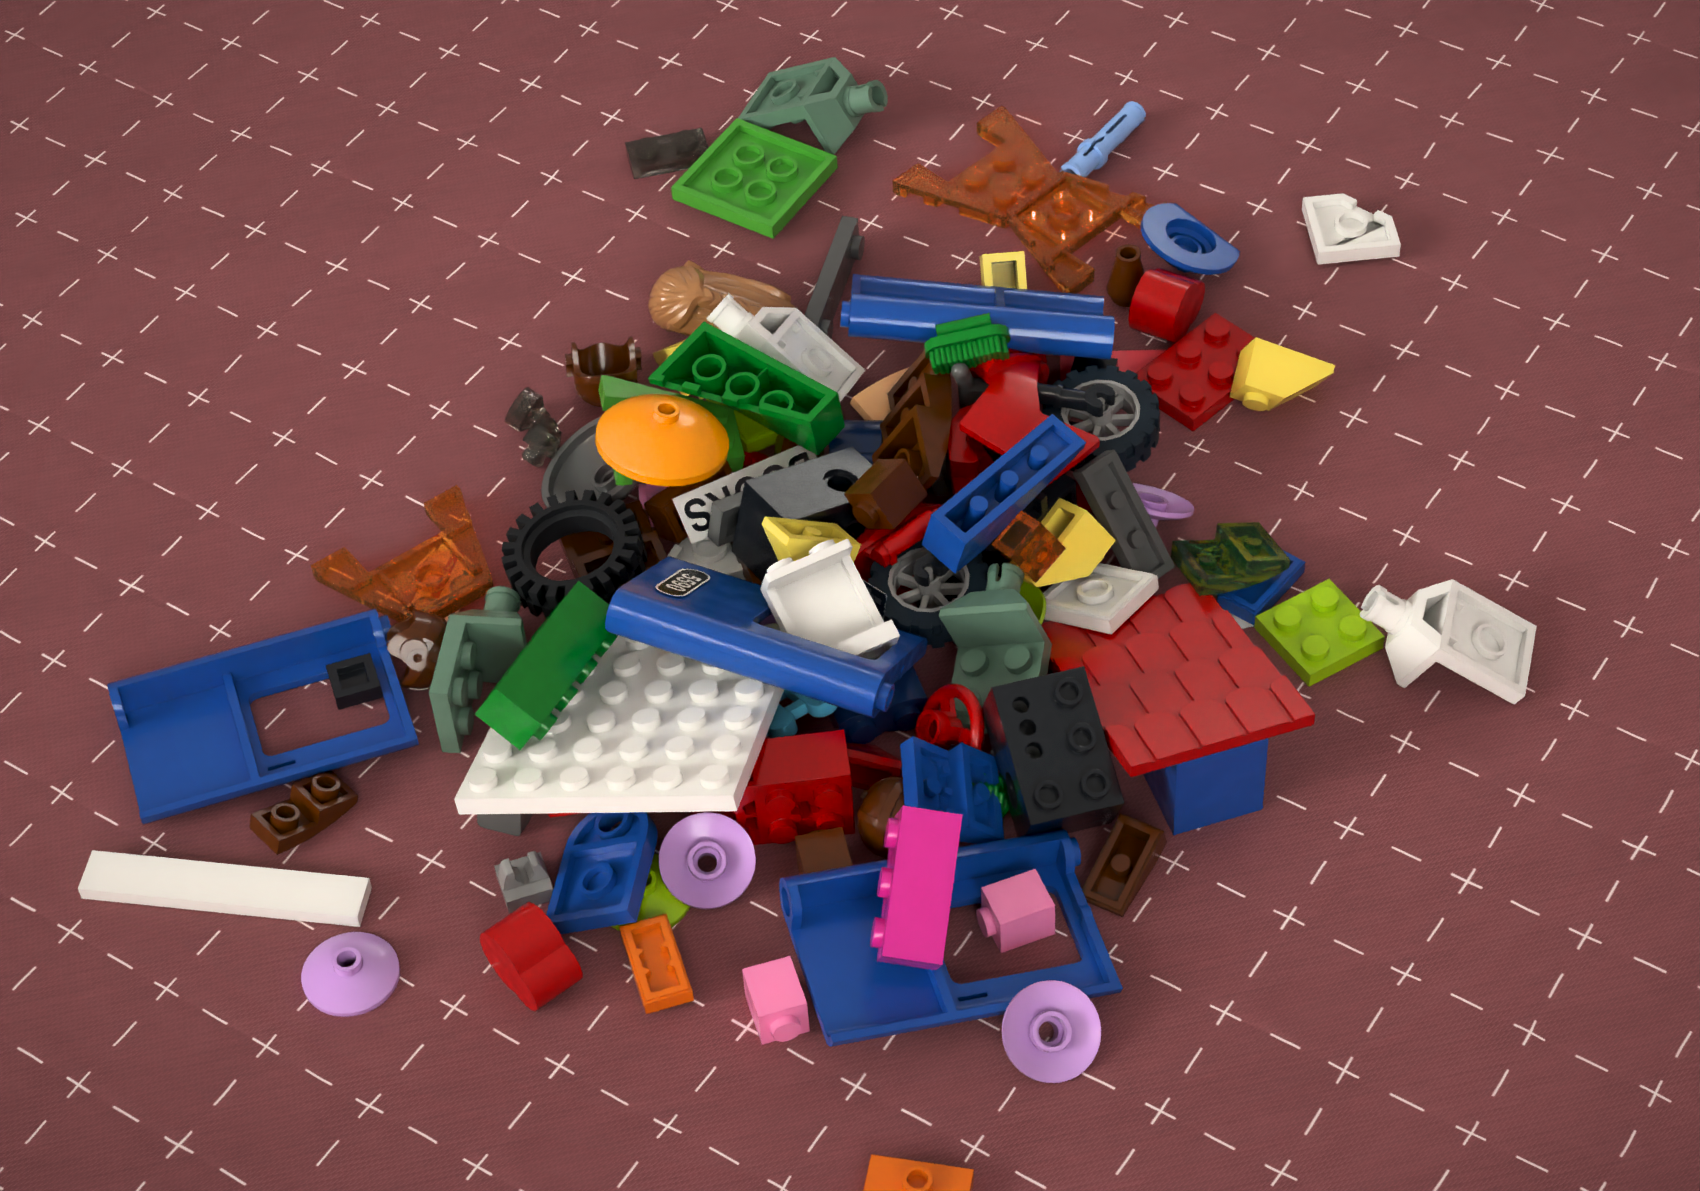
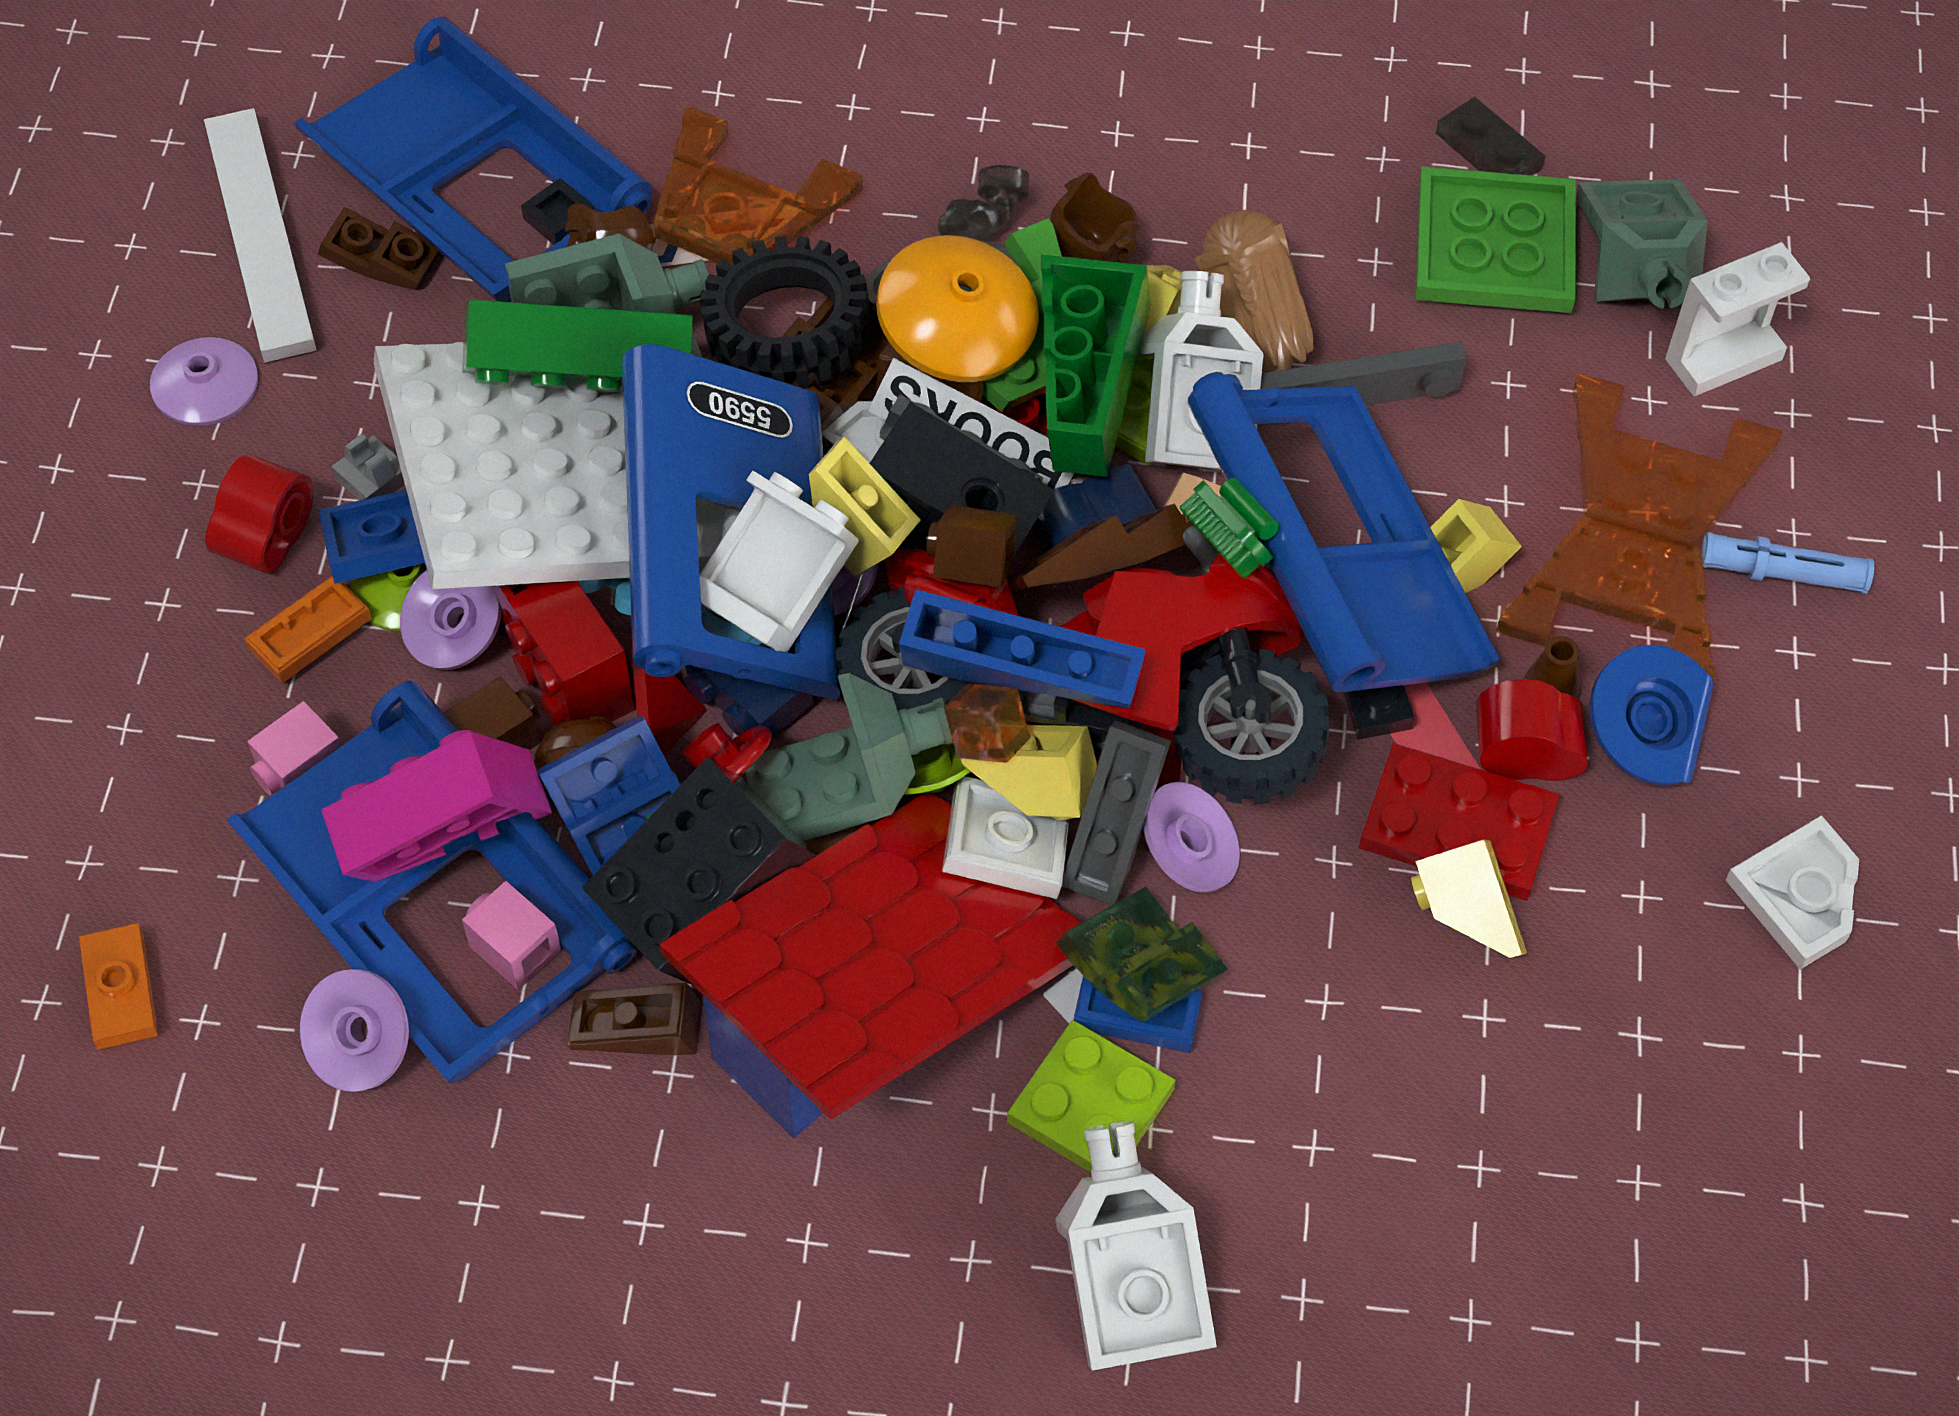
camera: 60 degrees right, 10 degrees up
none -> white panel [1665,242,1810,397]

